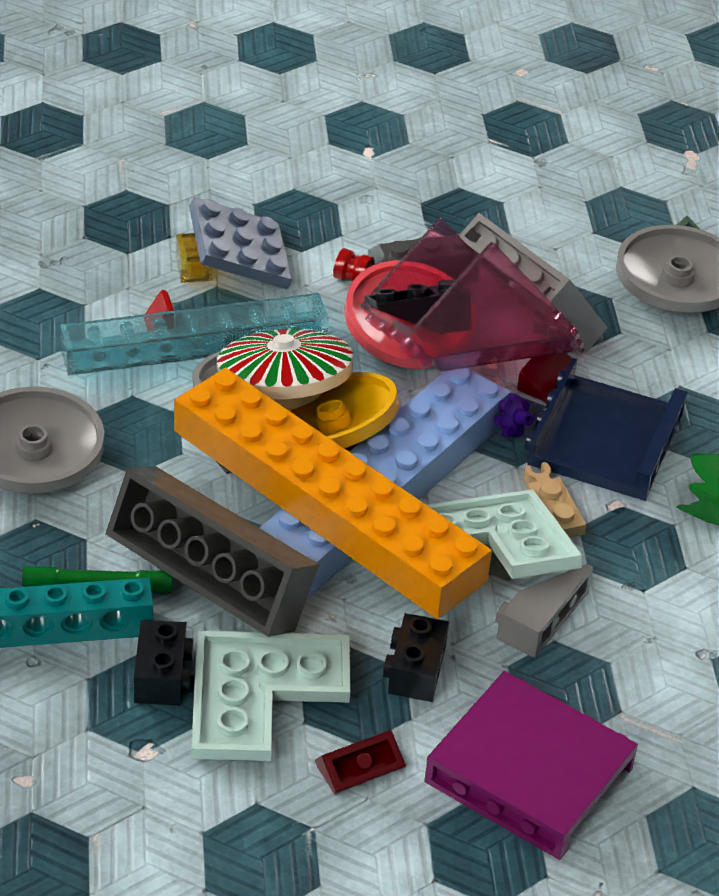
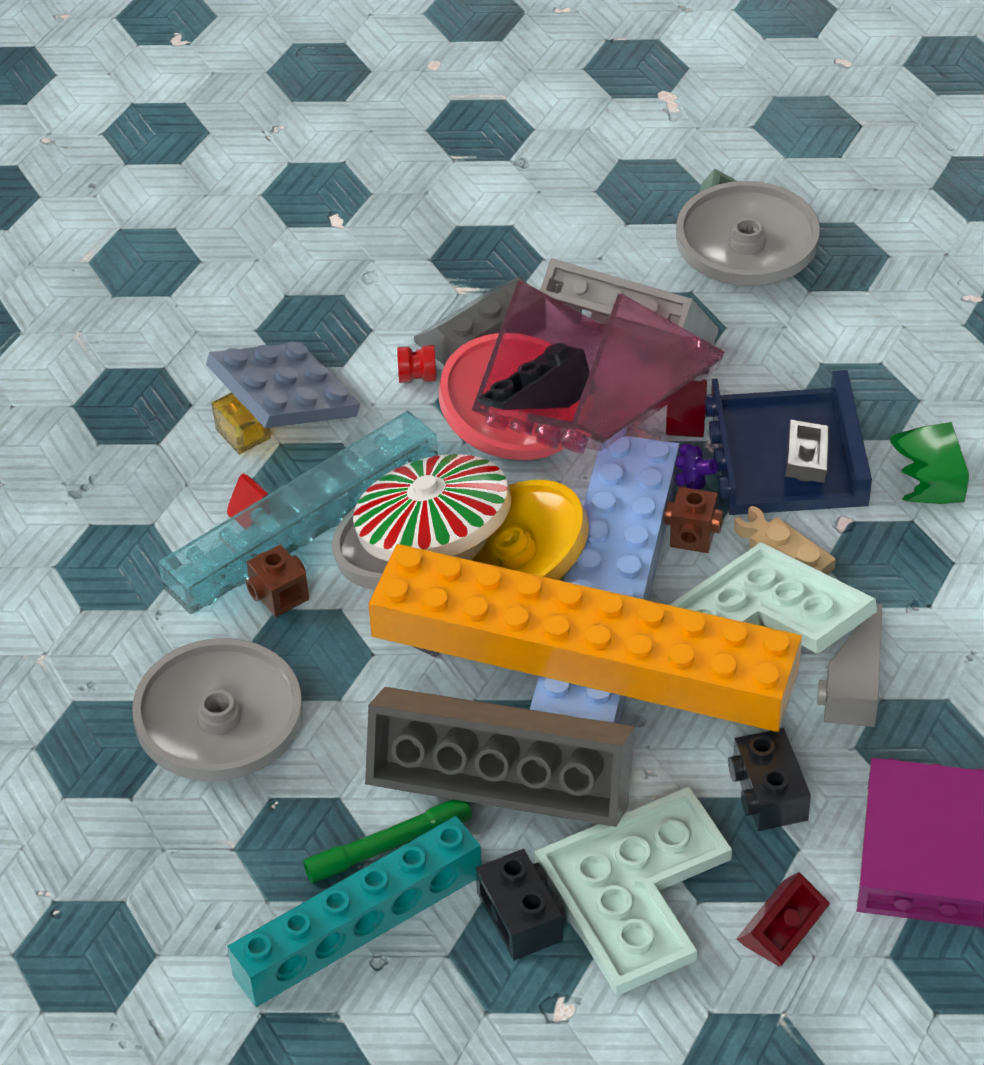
camera: 20 degrees left, 5 degrees up
none -> copper brick [245,544,309,617]
none -> copper brick [664,487,723,553]
none -> plate [785,420,828,483]

